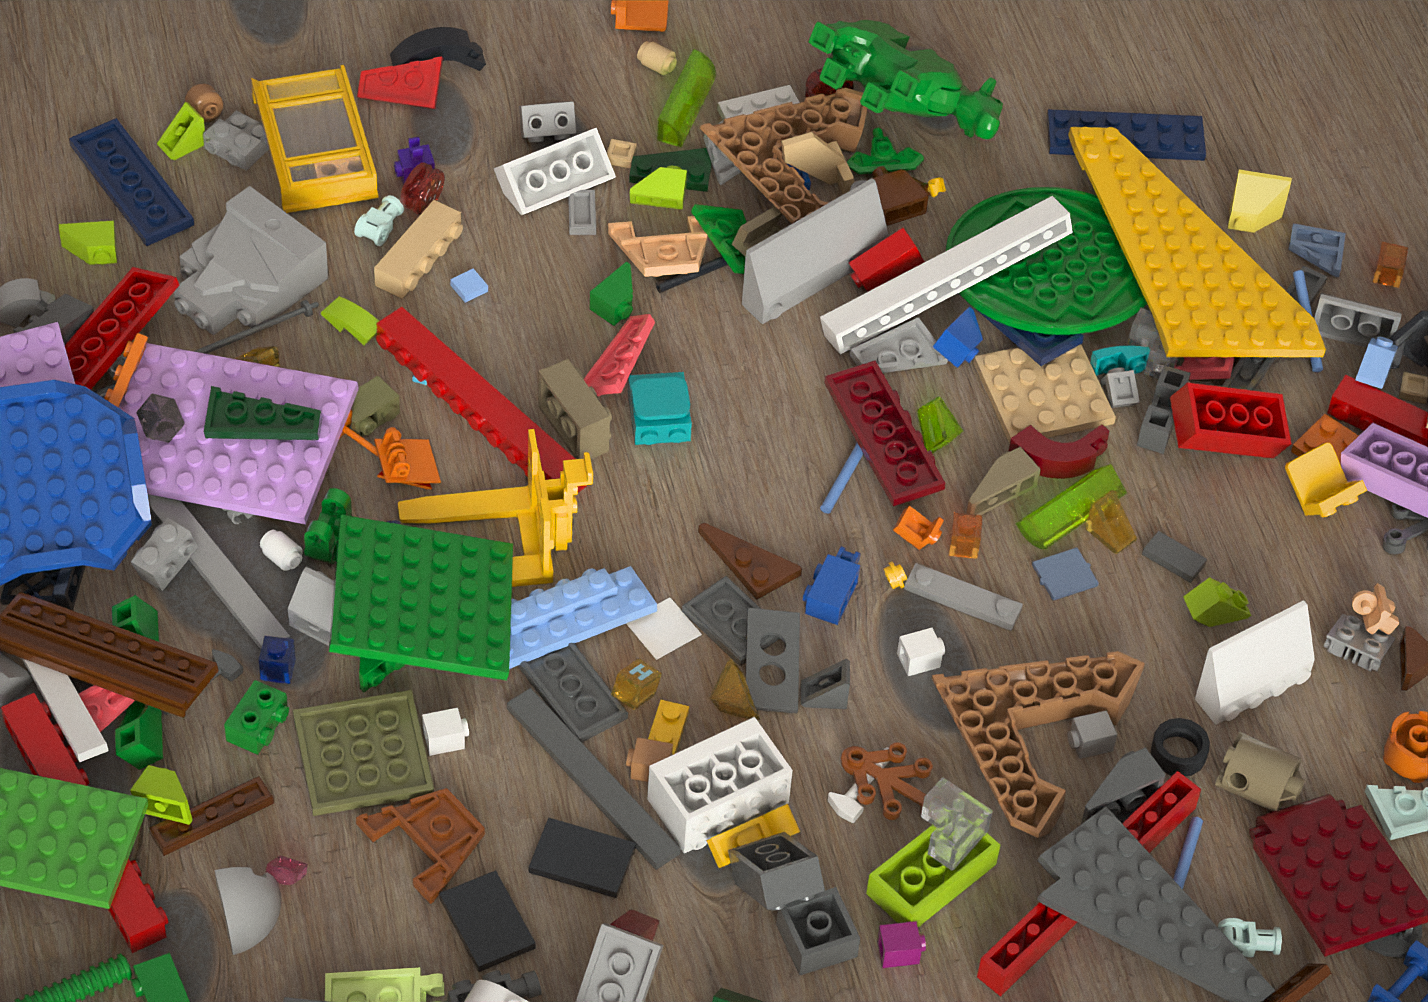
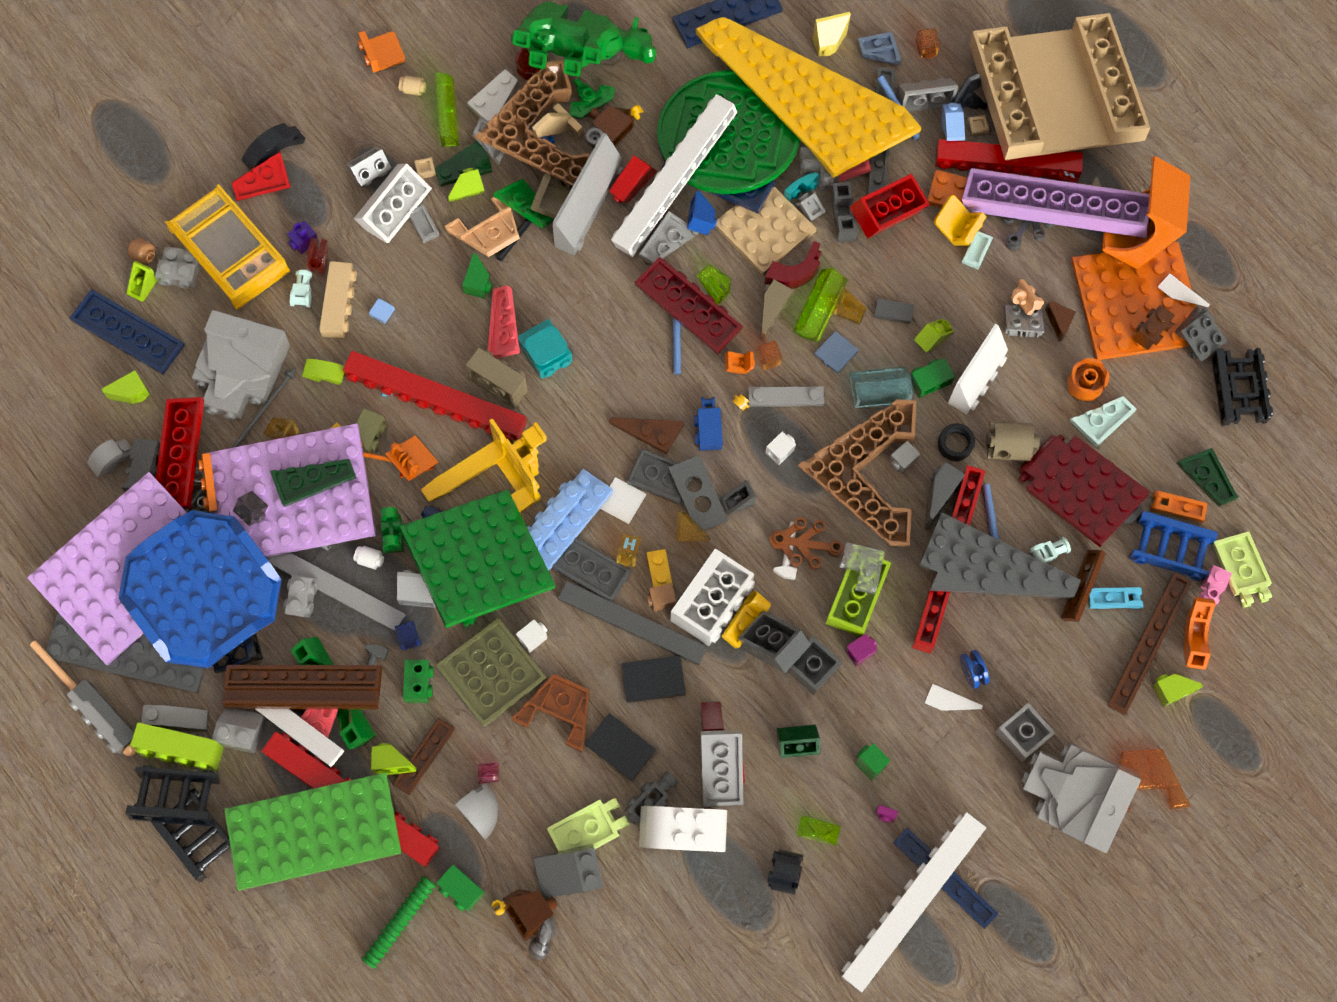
camera: 25 degrees left, 20 degrees up
none -> clear light blue slope [849,366,913,408]
none -> green brick [909,358,955,398]
none -> light aqua tile [962,231,993,270]

